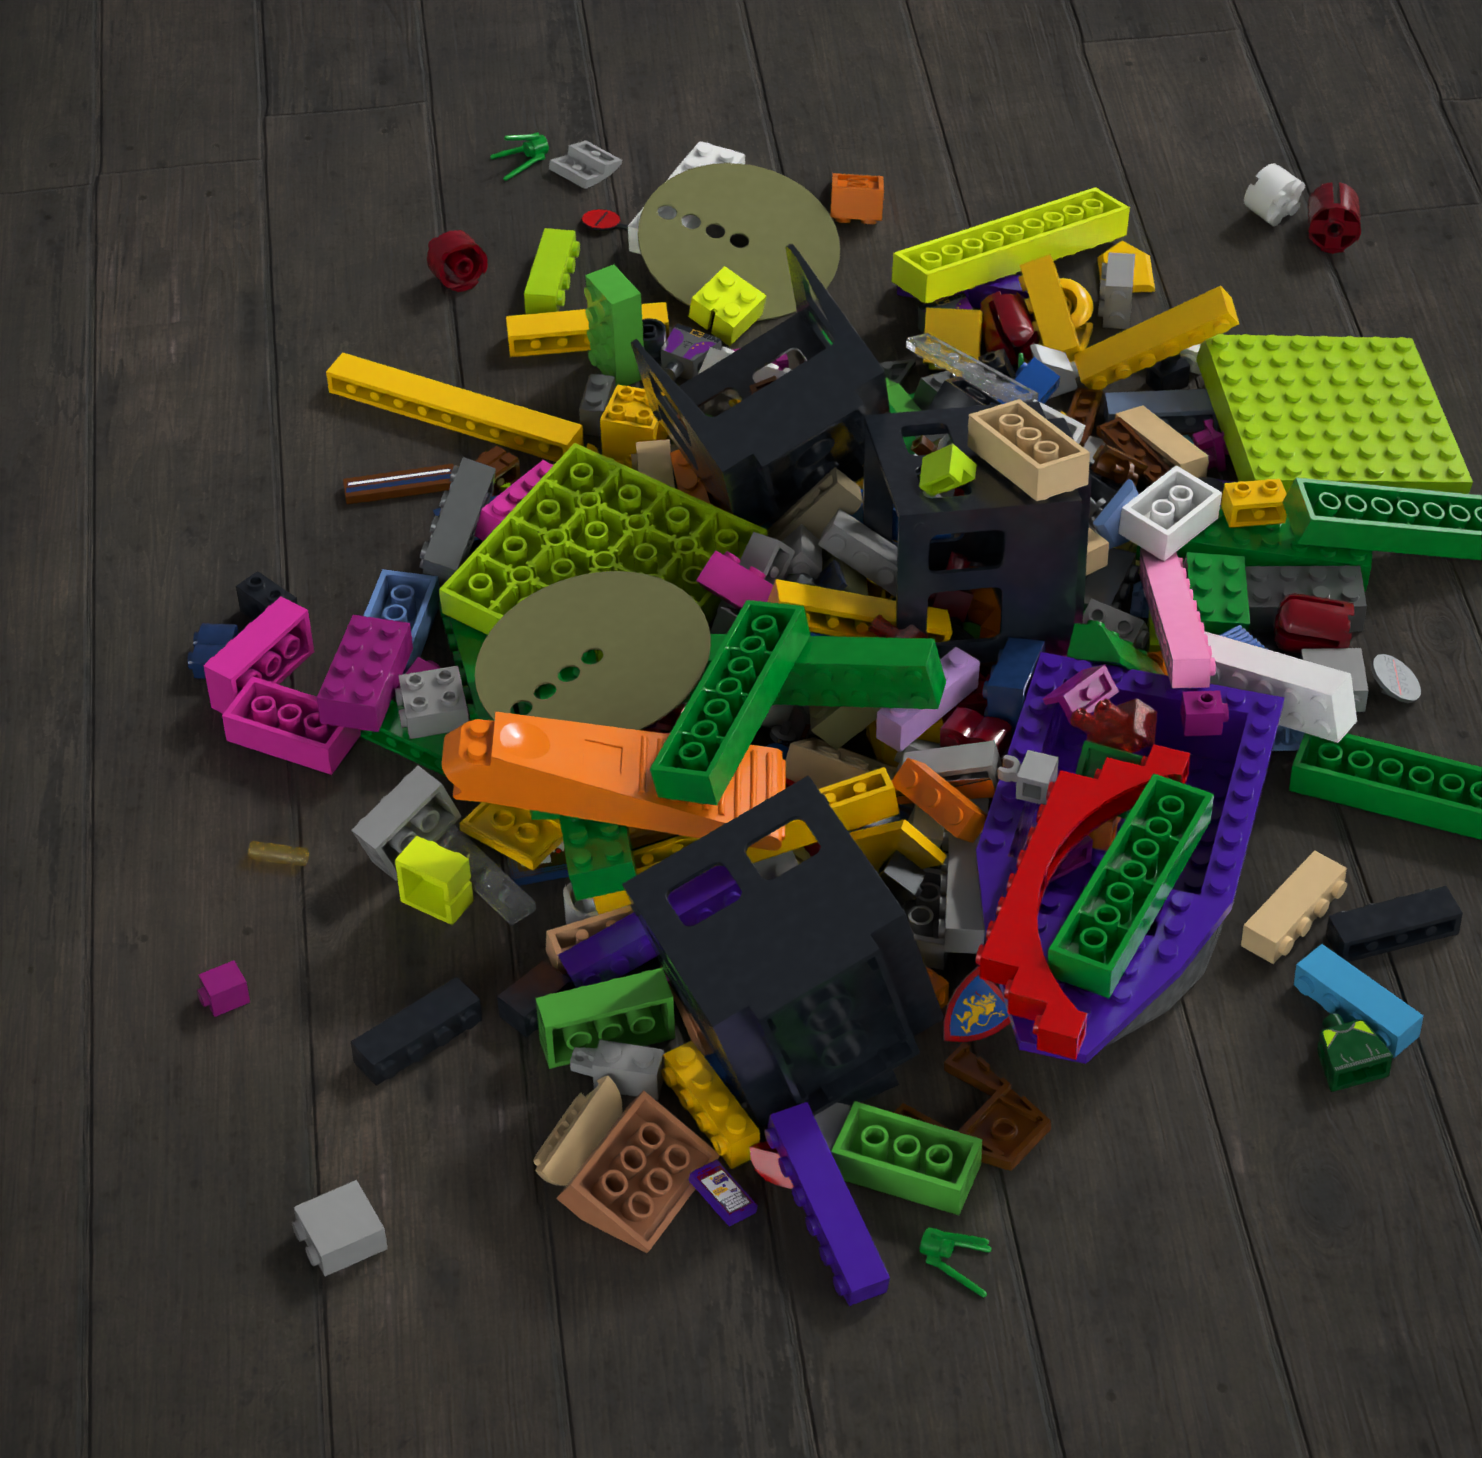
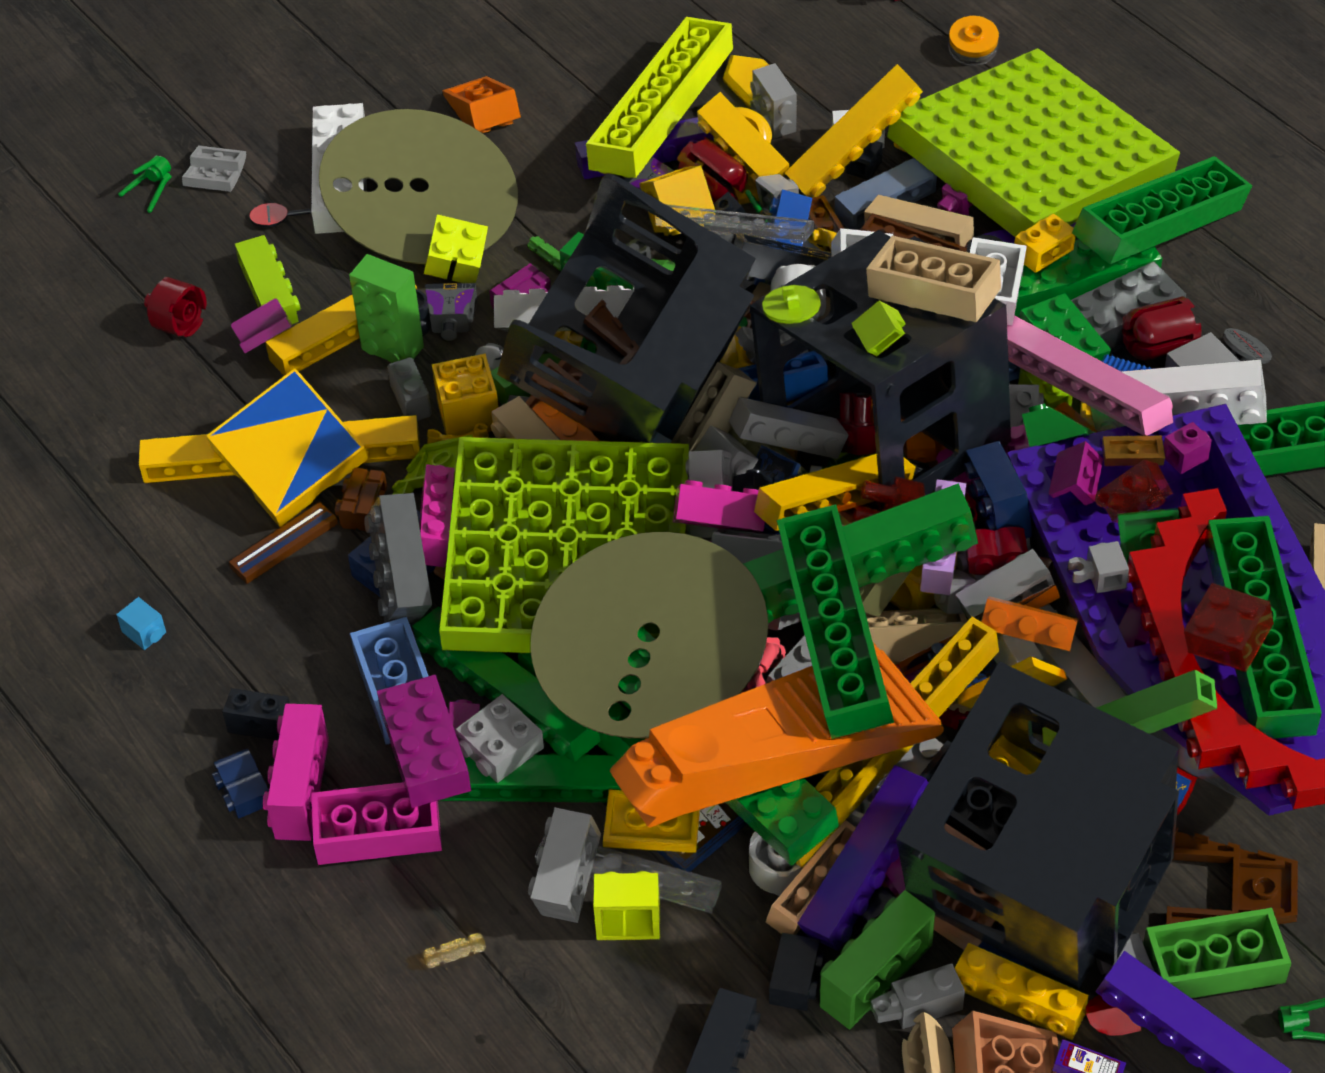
camera: 30 degrees left, 5 degrees up
none -> dark azure brick [116,597,166,650]
none -> yellow tile [206,368,368,527]
none -> magenta panel [231,298,293,353]
none -> lime piece [762,285,821,324]
none -> light orange piece [948,16,999,66]
none -> bright green brick [1042,670,1217,746]
none -> pearl gold plate [1102,435,1165,466]
none -> clear red brick [1184,583,1274,672]

